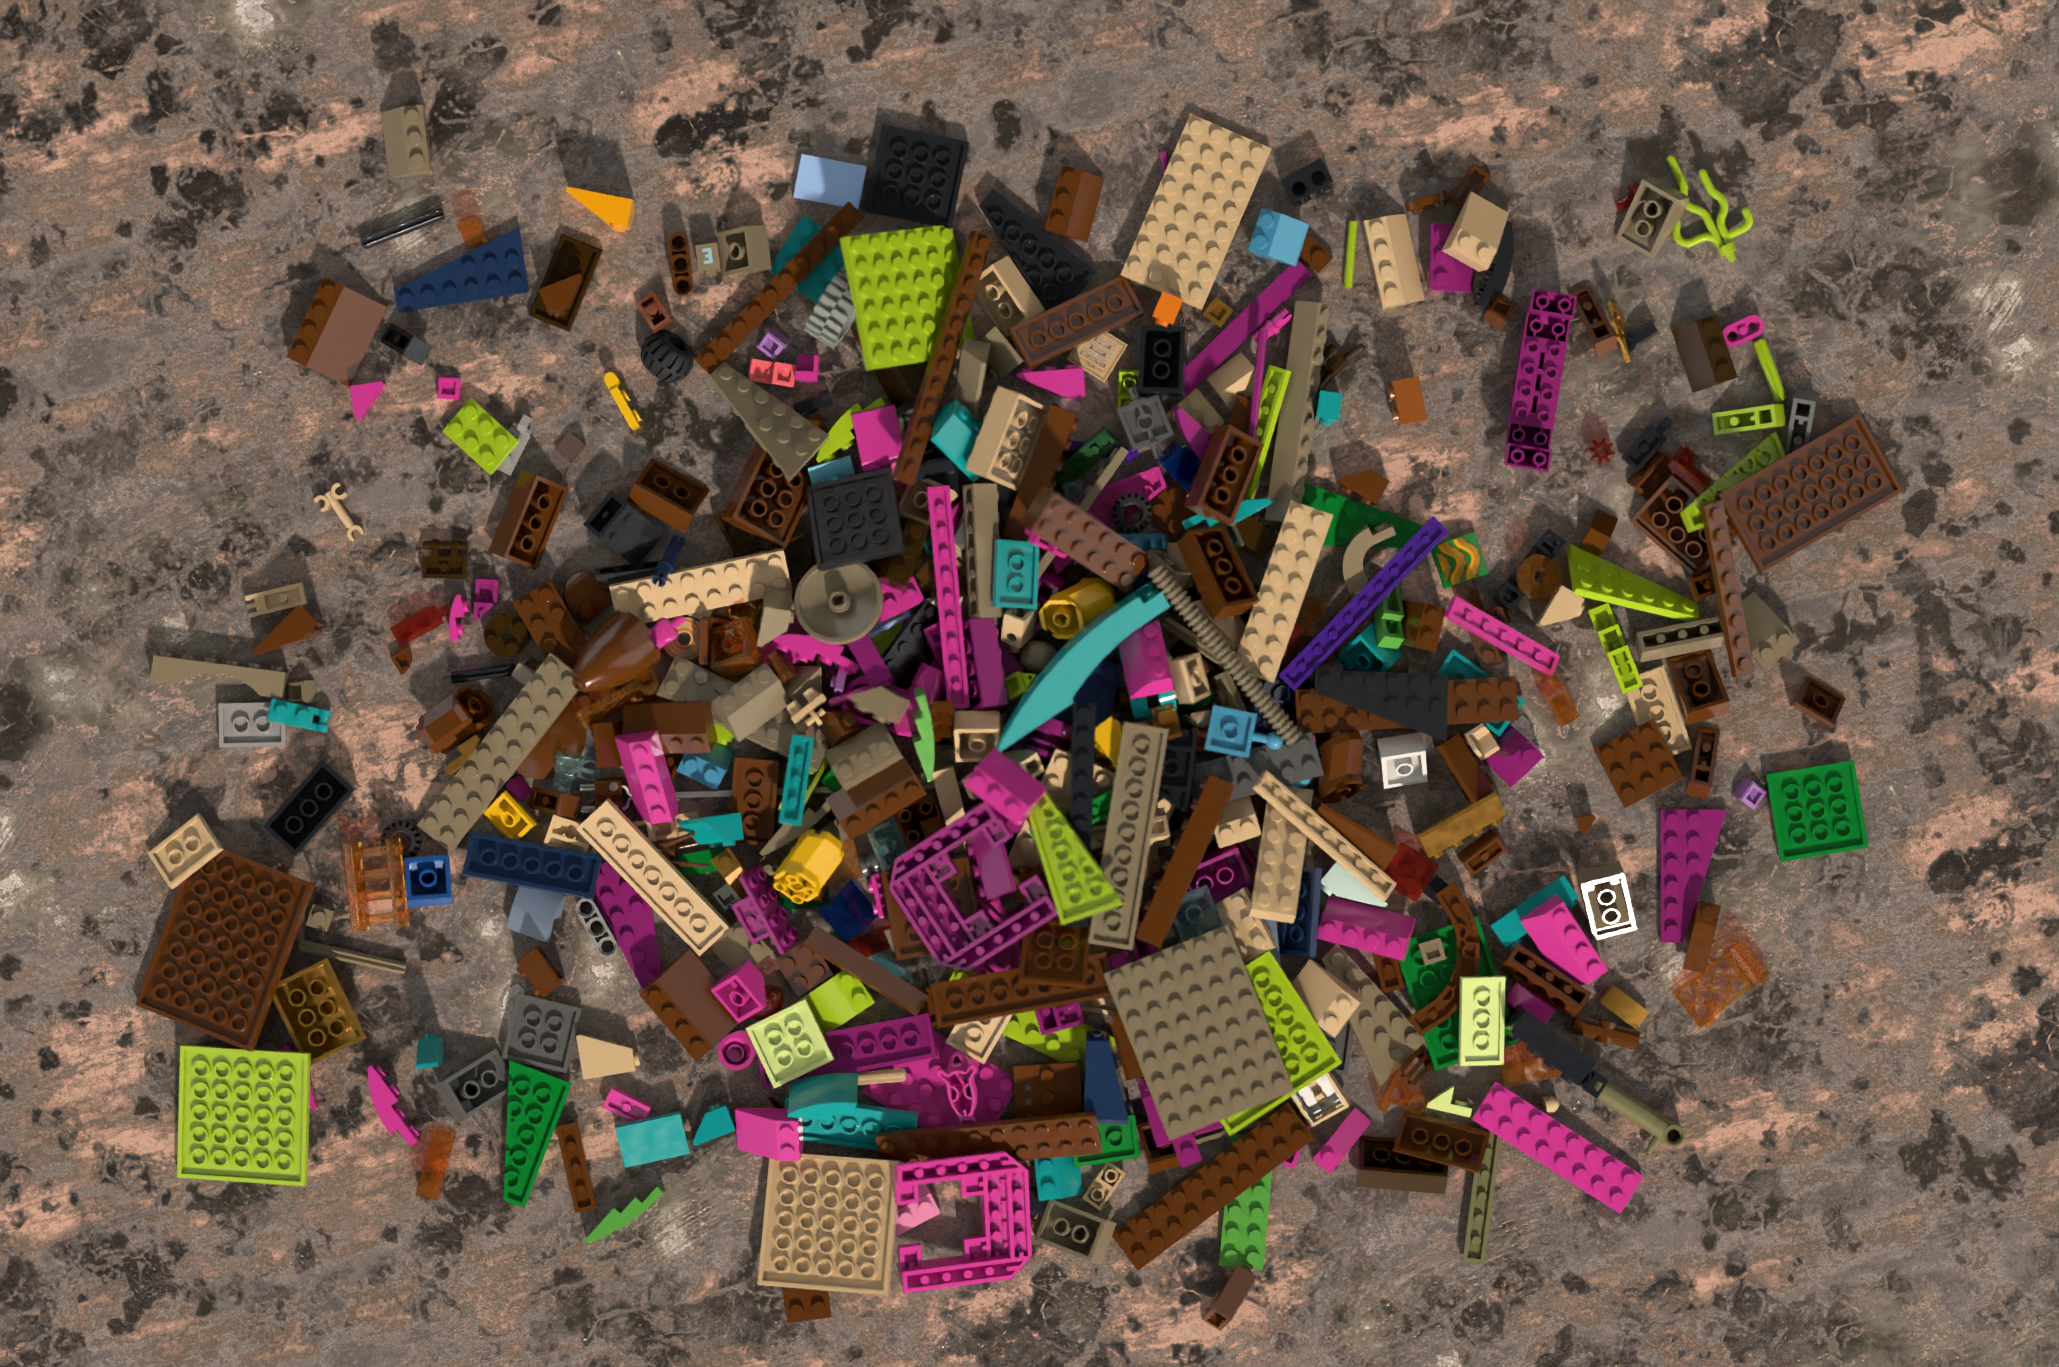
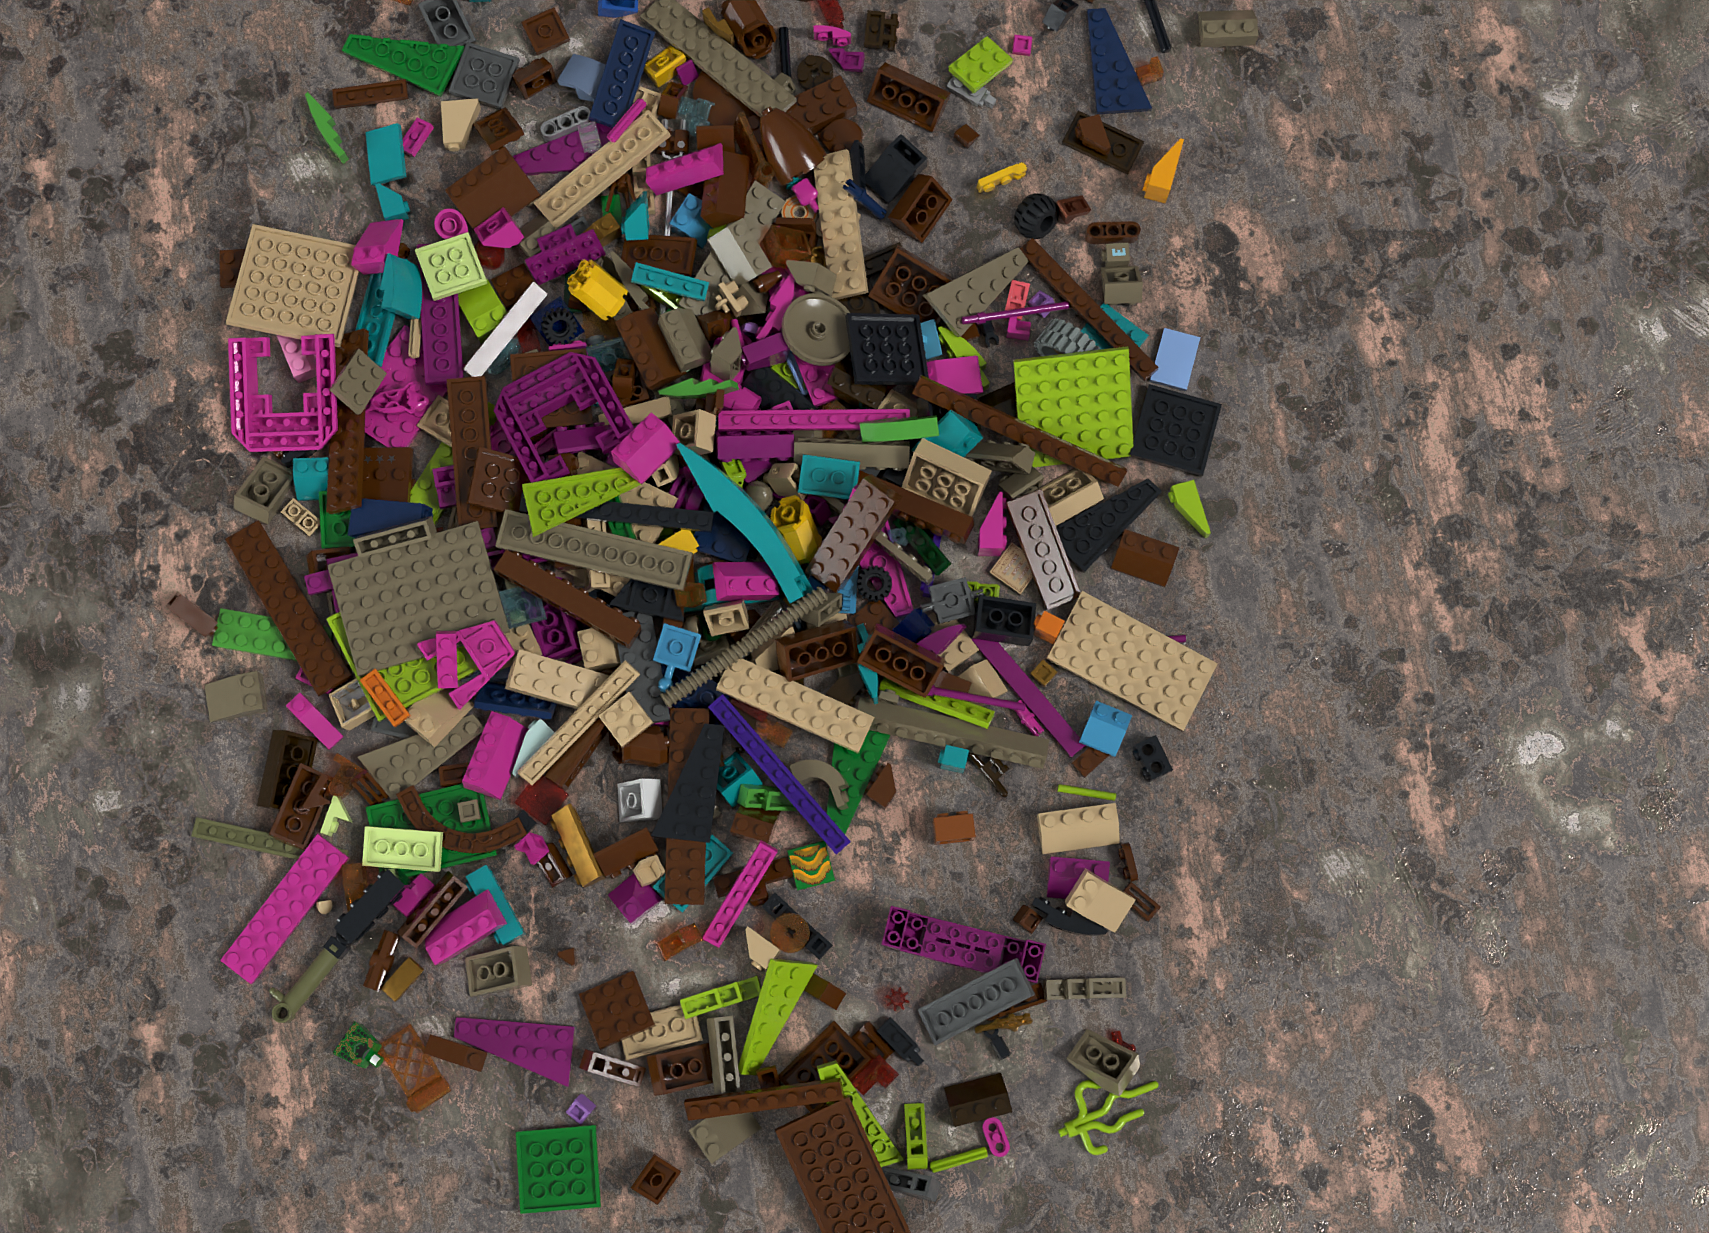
camera: 90 degrees right, 10 degrees down
none -> dark tan slope [205,671,268,723]
none -> reddish brown slope [297,774,331,811]
none -> dark tan plate [329,348,387,415]
none -> torso [333,1021,384,1069]
none -> dark tan brick [353,516,437,557]
none -> orange plate [360,668,411,727]
none -> dark pink wing [417,619,516,710]
none -> dark pink plate [436,631,458,689]
none -> reddish brown plate [473,107,525,152]
none -> dark pink panel [514,832,549,865]
none -> reddish brown plate [521,7,570,56]
none -> black tyre [541,307,577,344]
none -> clear brick [577,121,602,153]
none -> tan plate [599,692,654,747]
none -> dark pink axle [607,99,647,143]
none -> reddish brown slope [613,358,636,399]
none -> bright green slope [859,415,939,442]
none -> dark tan plate [878,689,899,705]
none -> dark grey plate [918,958,1035,1046]
none -> magenta bar [962,302,1069,324]
none -> dark tan slope [1043,978,1126,1000]
none -> lime slope [1168,480,1211,538]

